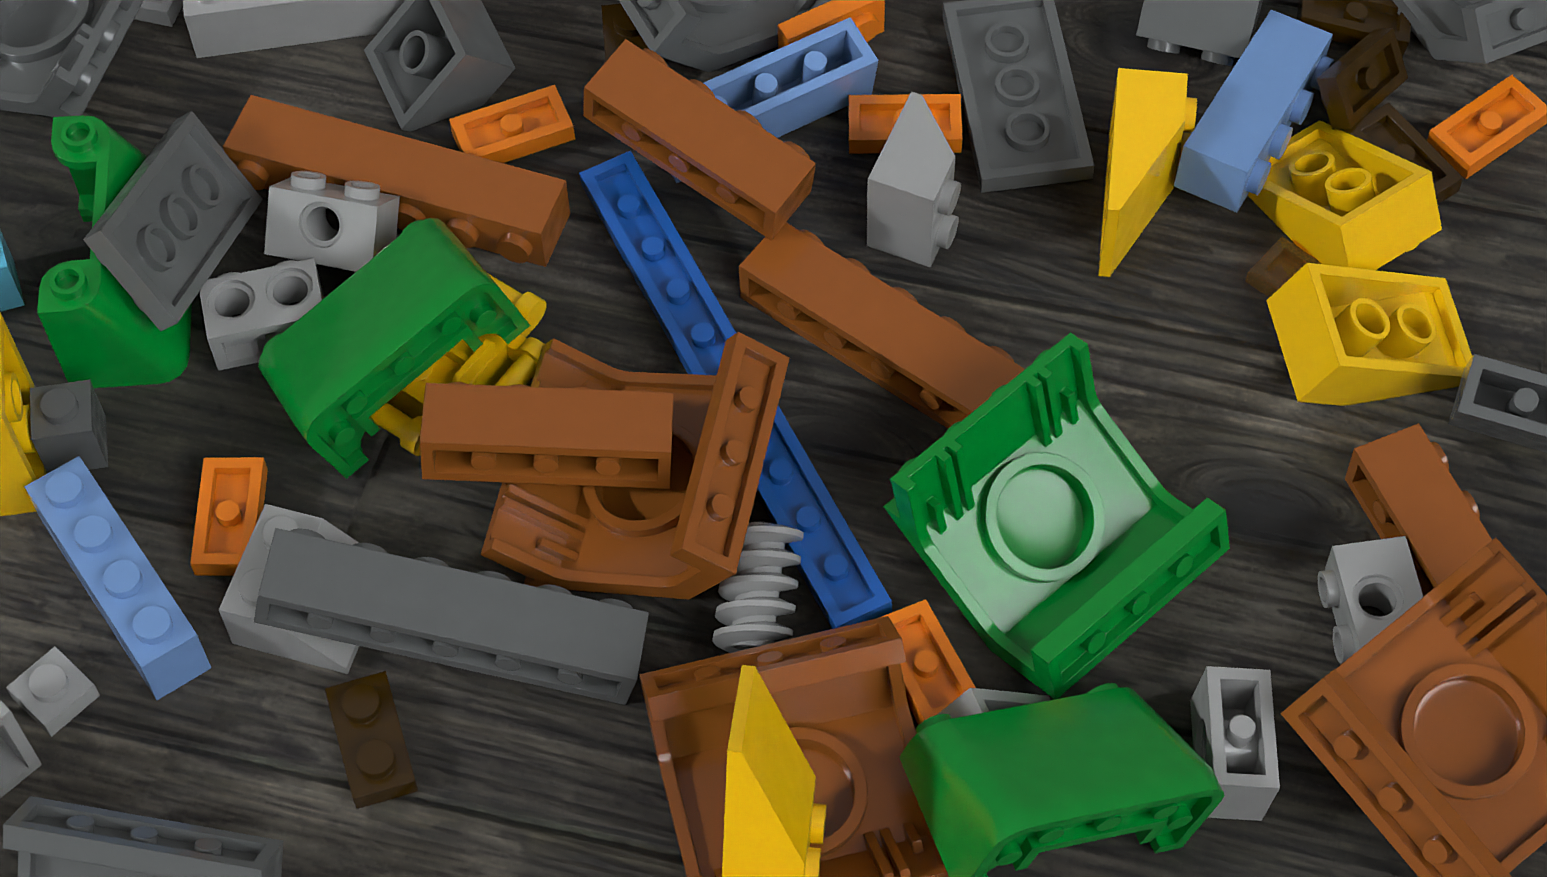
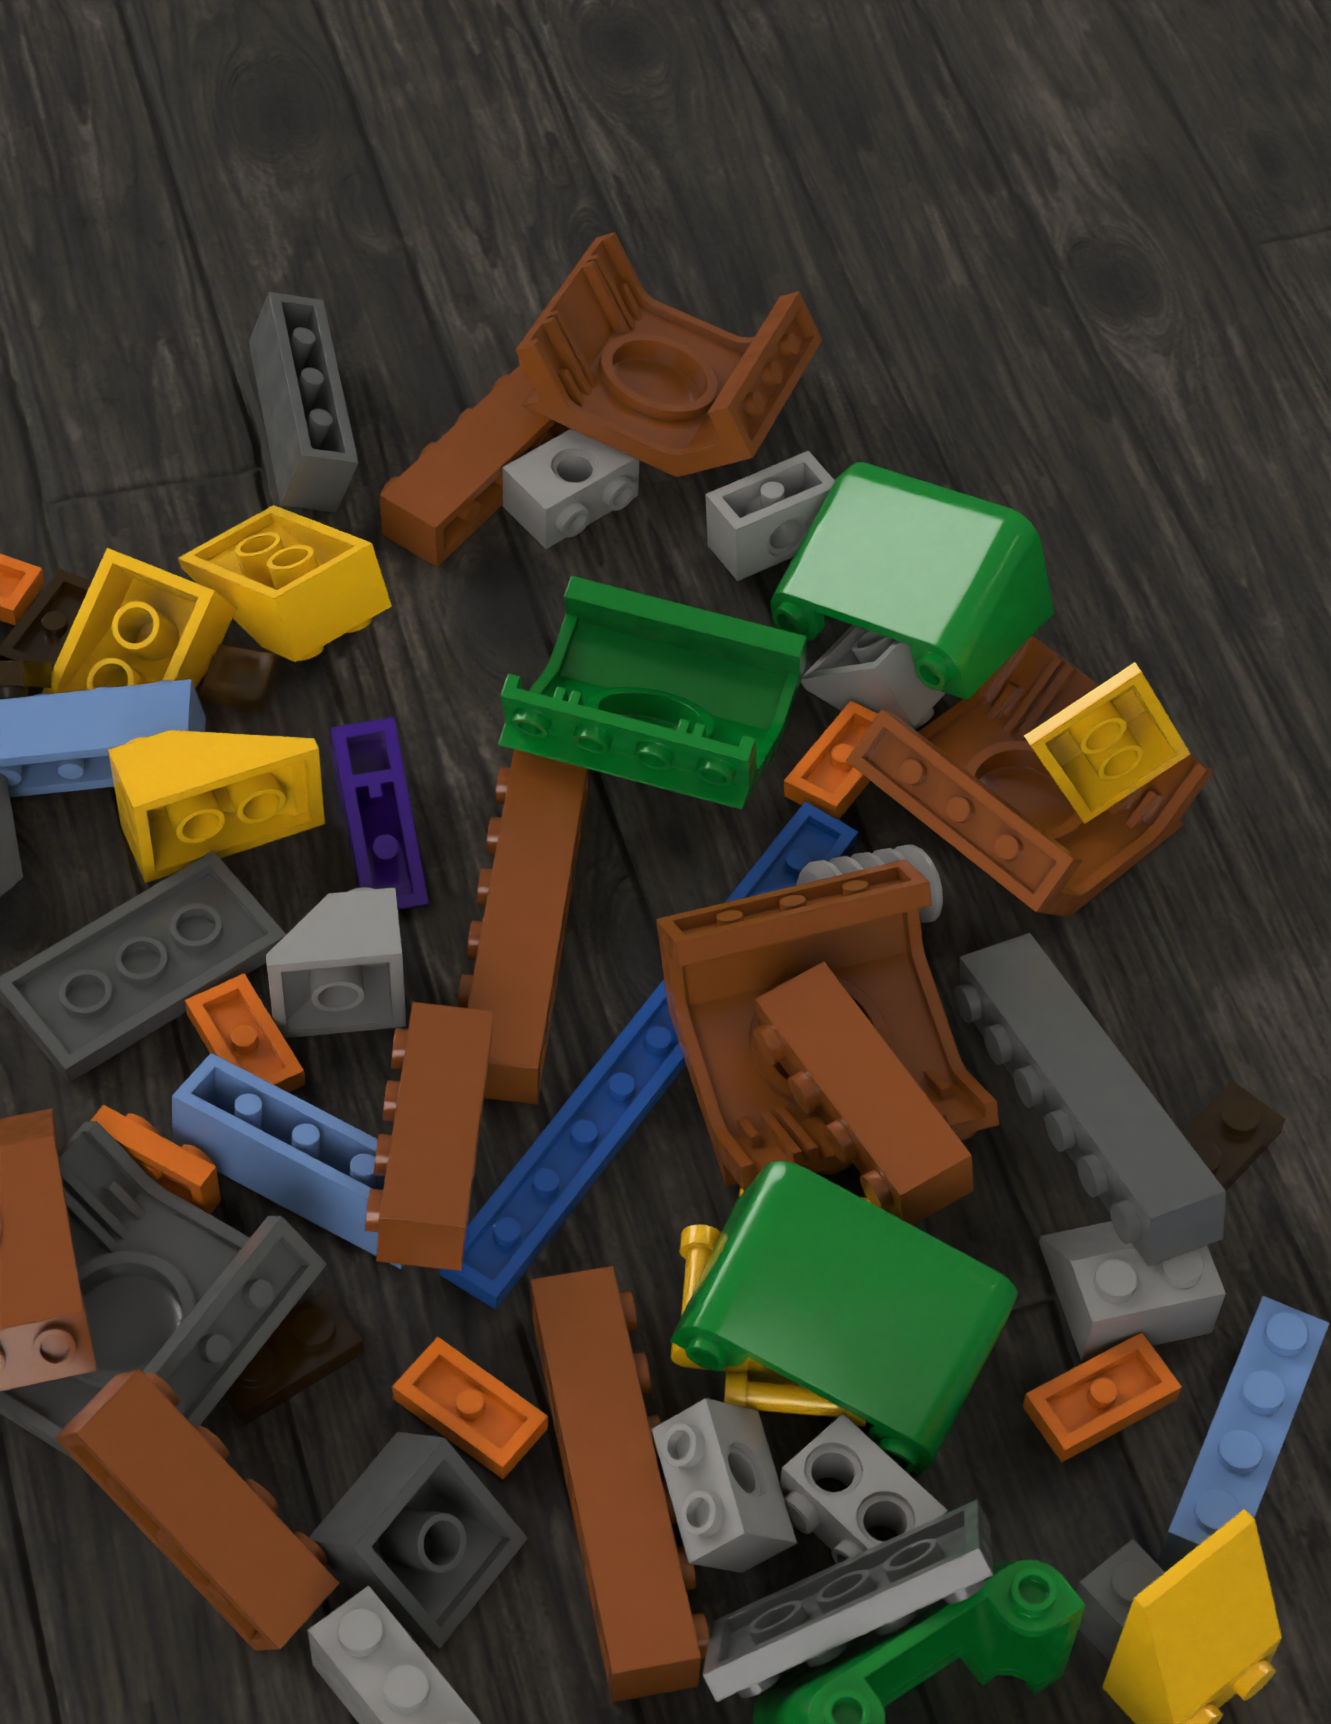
camera: 125 degrees left, 5 degrees down
none -> dark purple slope [328,717,429,911]

